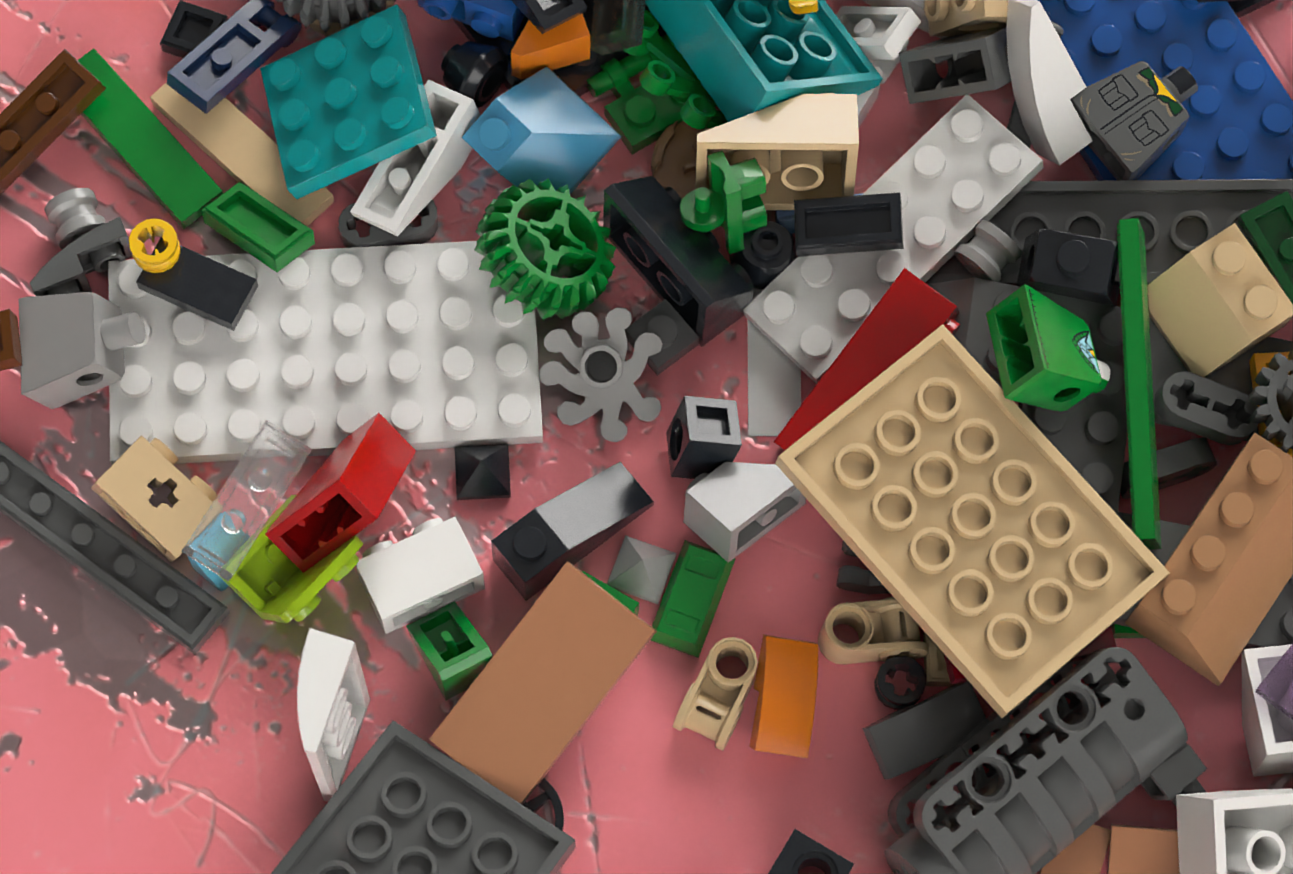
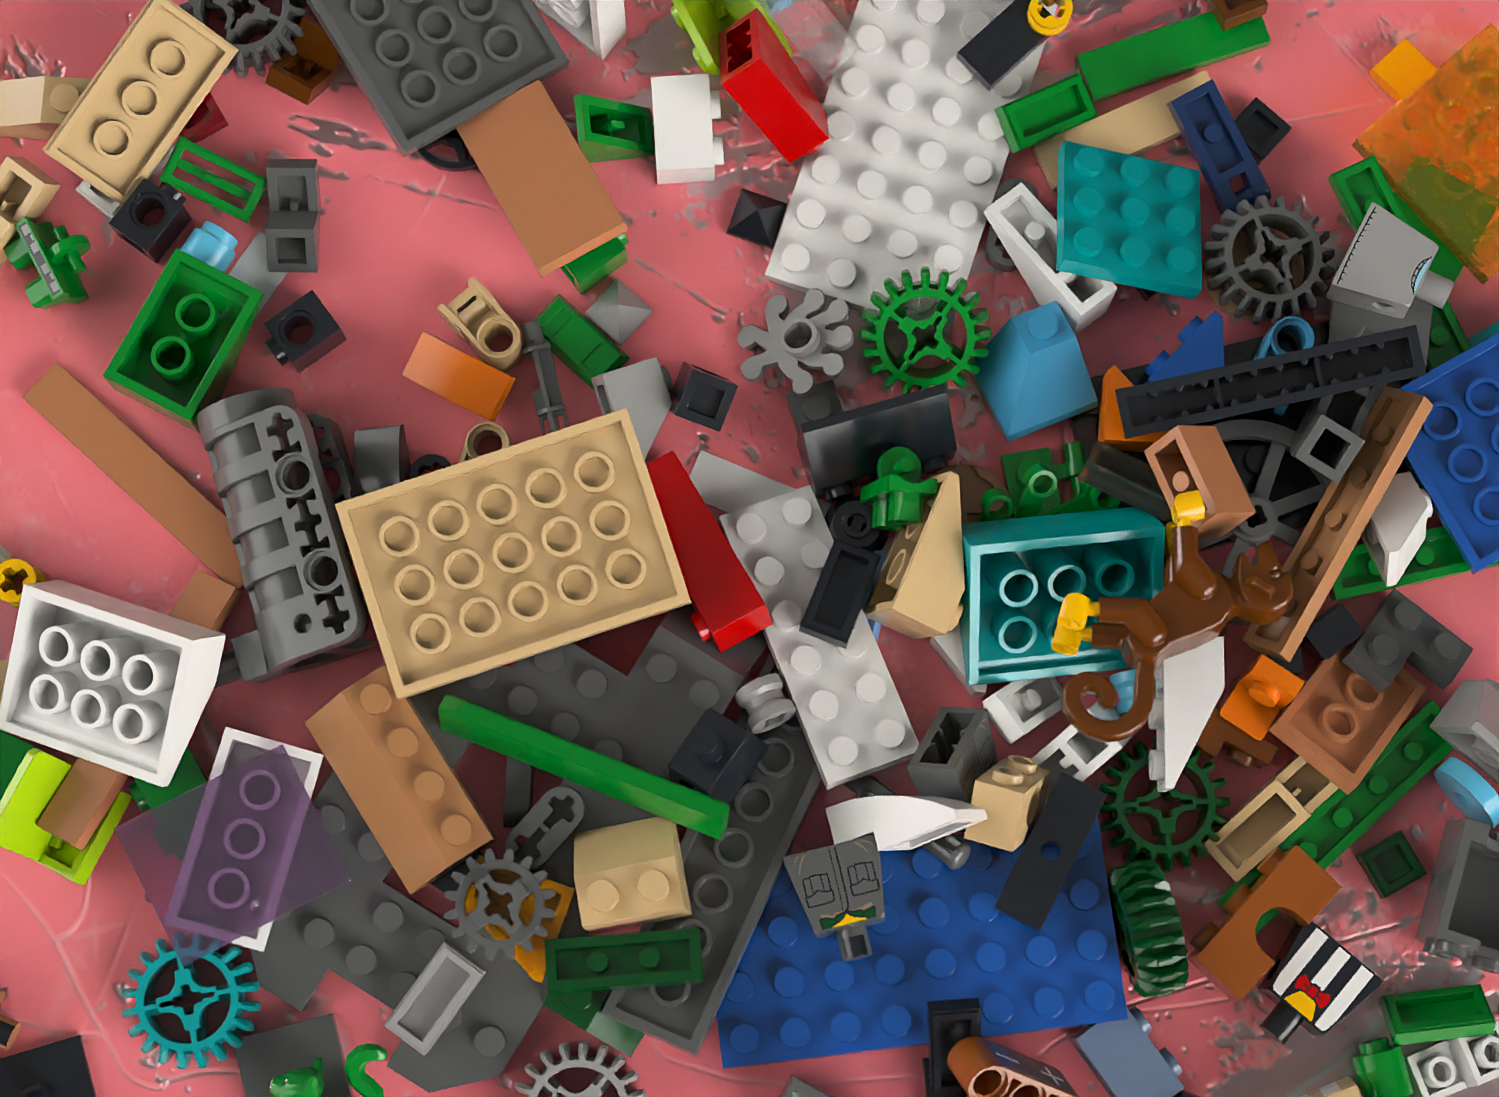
camera: 110 degrees right, 10 degrees up
black cone [441,41,508,108] -> none
black slope [491,462,654,601] -> none
green torso [986,284,1110,412] -> none
none -> dark grey piece [521,321,569,435]

